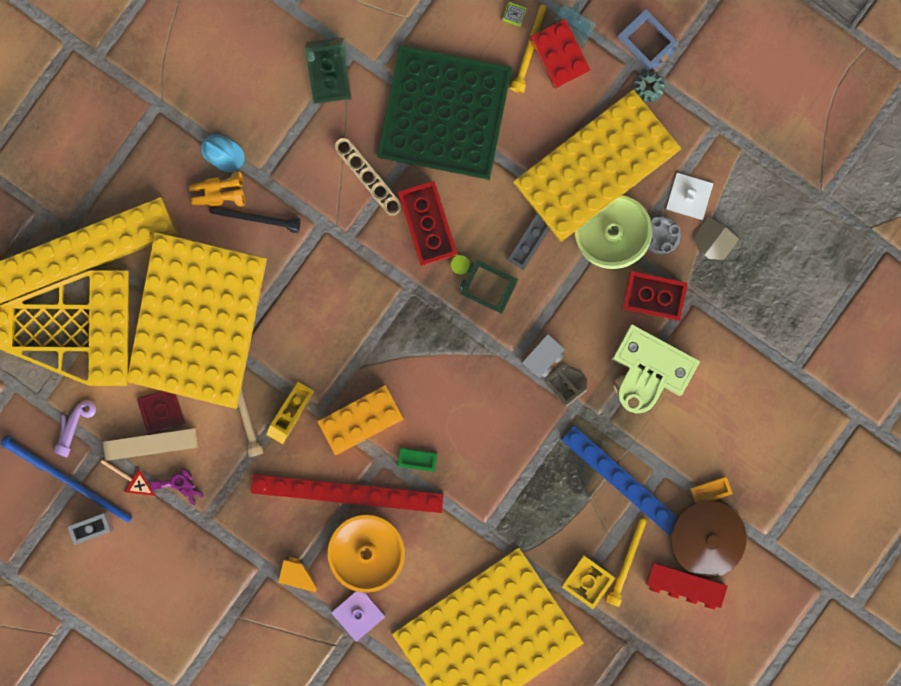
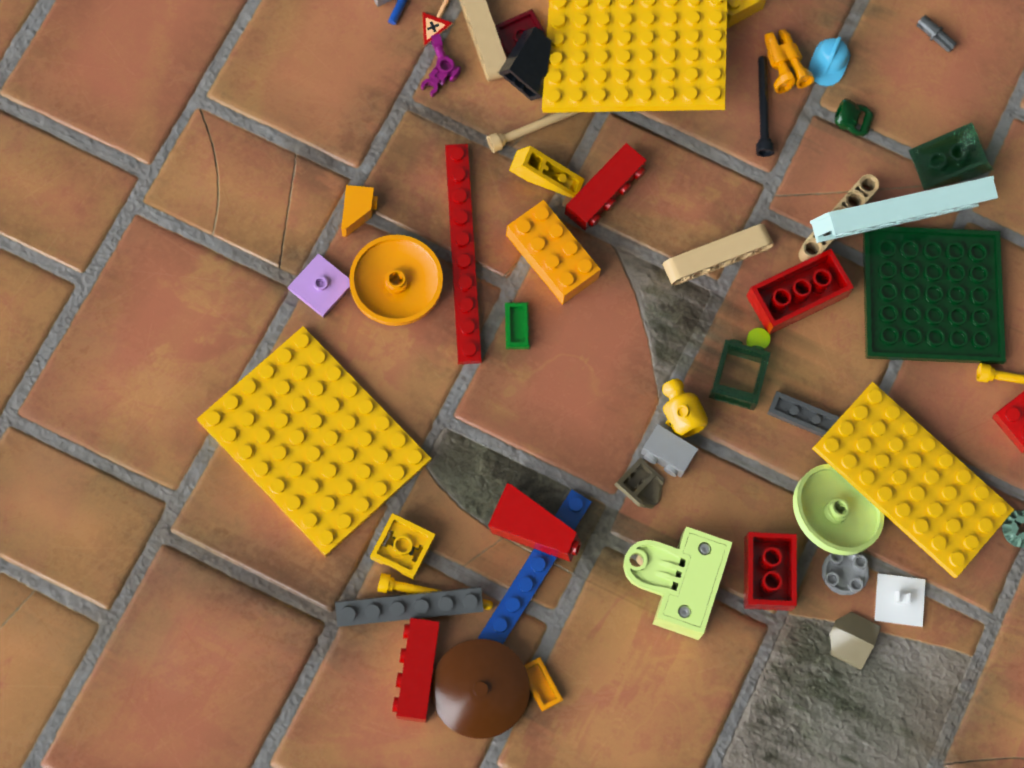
camera: 70 degrees right, 15 degrees down
none -> dark grey plate [335,586,484,627]
none -> red slope [488,483,581,562]
none -> black slope [498,27,551,101]
none -> red brick [564,143,647,231]
none -> tan beam [662,224,774,286]
none -> yellow piece [662,378,708,438]
none -> light aqua tile [810,176,998,243]
none -> dark green piece [834,99,874,136]
none -> dark grey axle [916,15,957,52]

